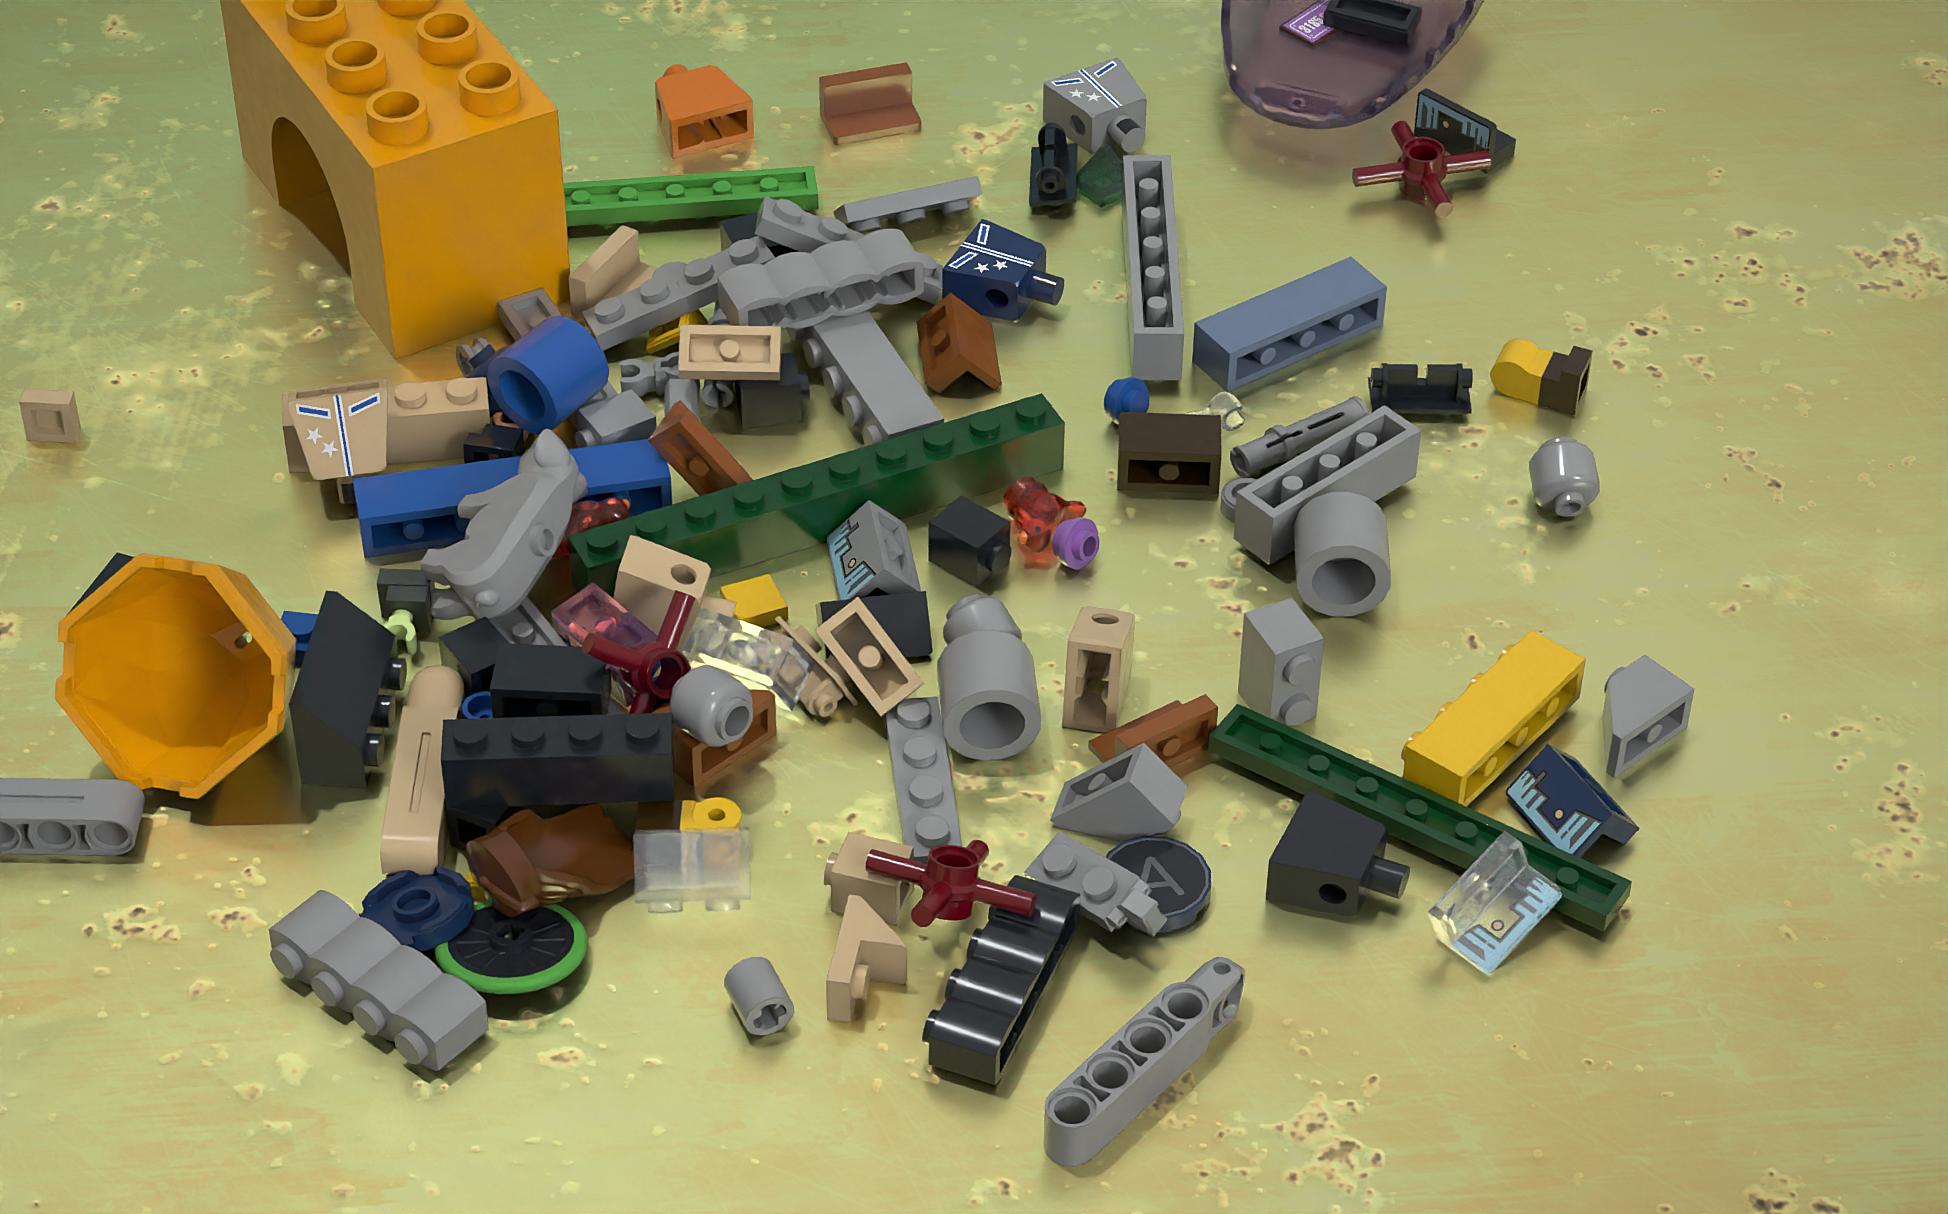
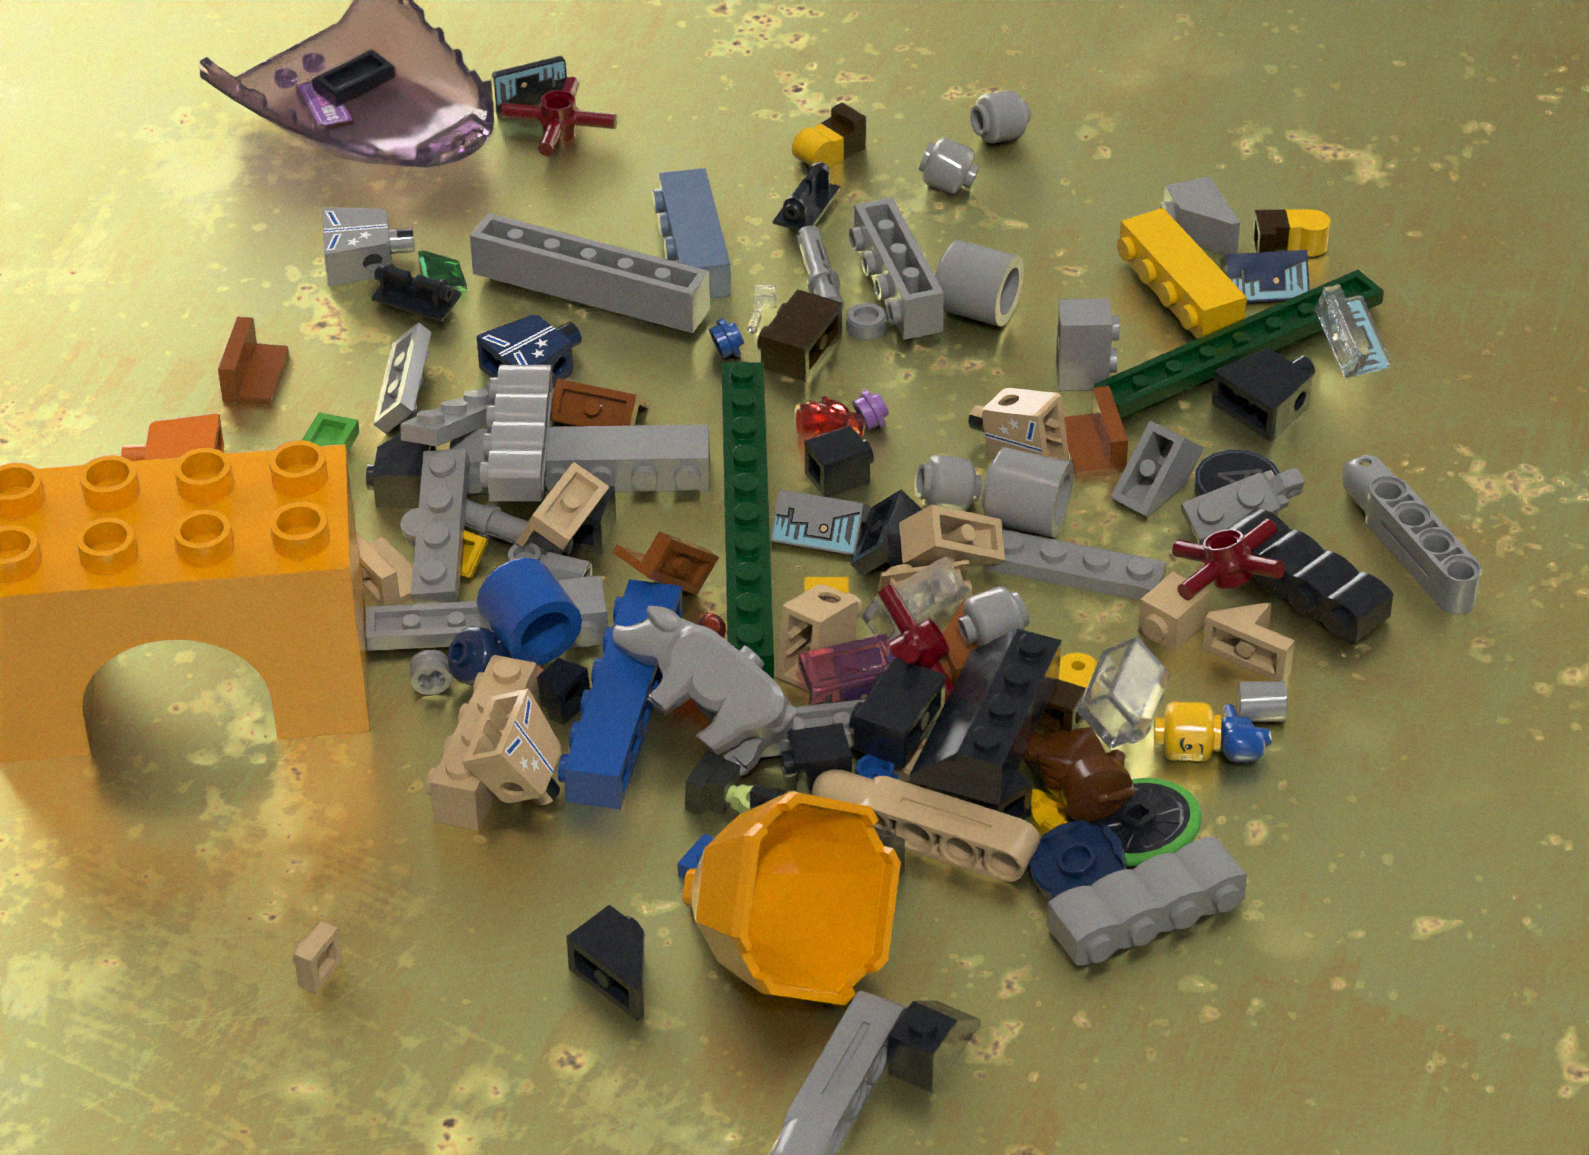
camera: 65 degrees left, 0 degrees up
none -> black slope [888,1000,980,1094]
none -> light grey head [970,90,1031,144]
none -> yellow head [1154,702,1221,763]
none -> blue piece [1220,704,1272,764]
none -> leg [1252,209,1330,257]

